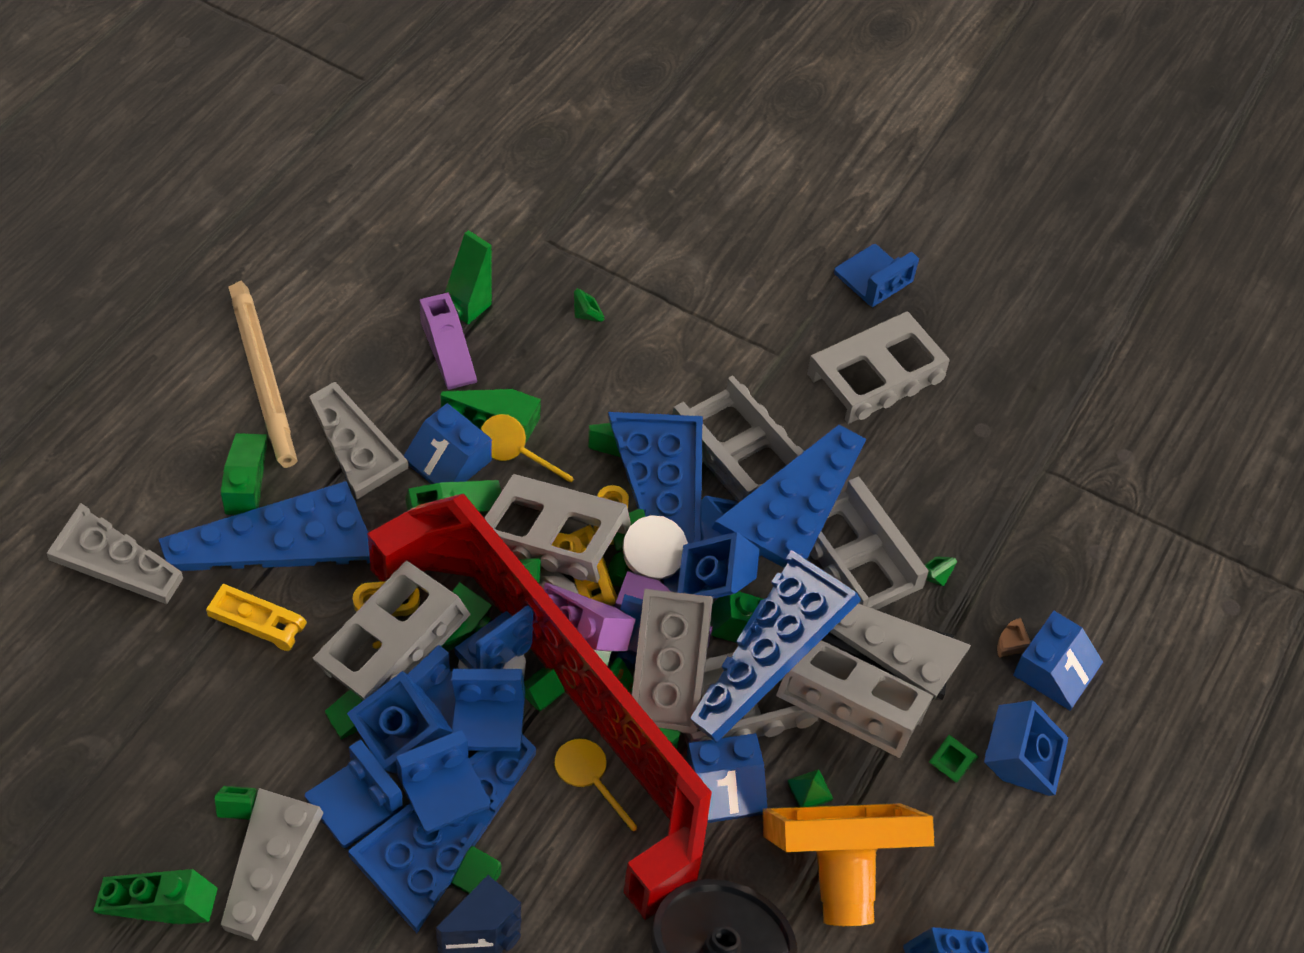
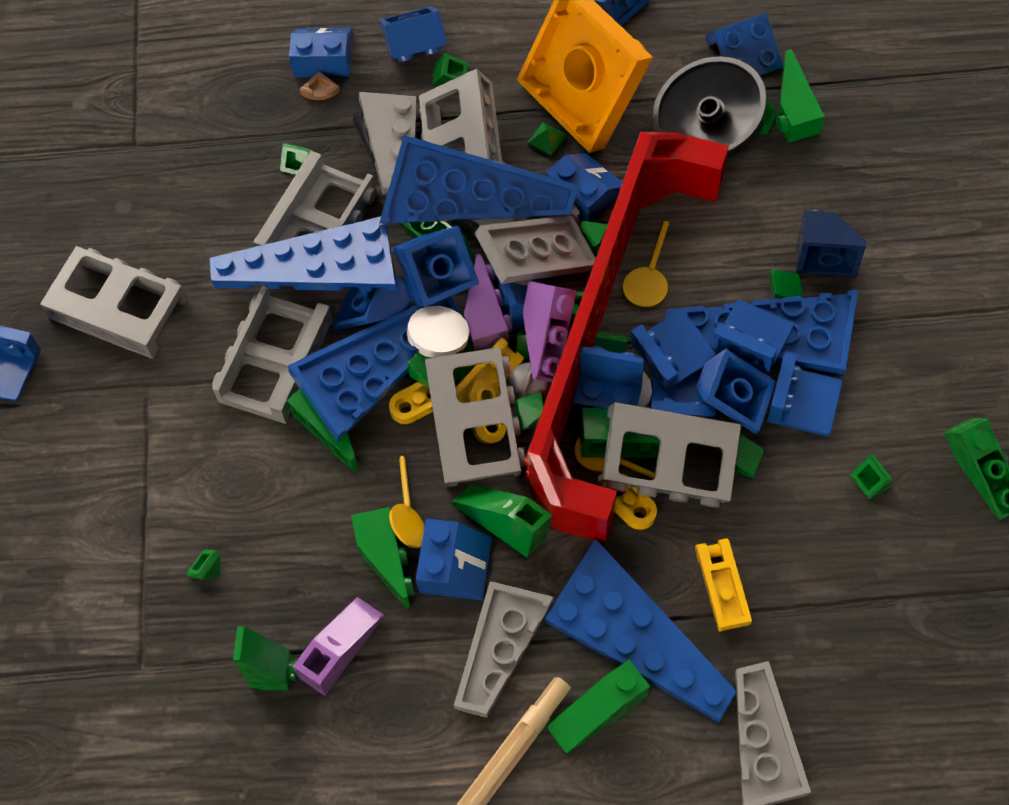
camera: 115 degrees left, 10 degrees up
light grey wing [221,788,324,941] -> none

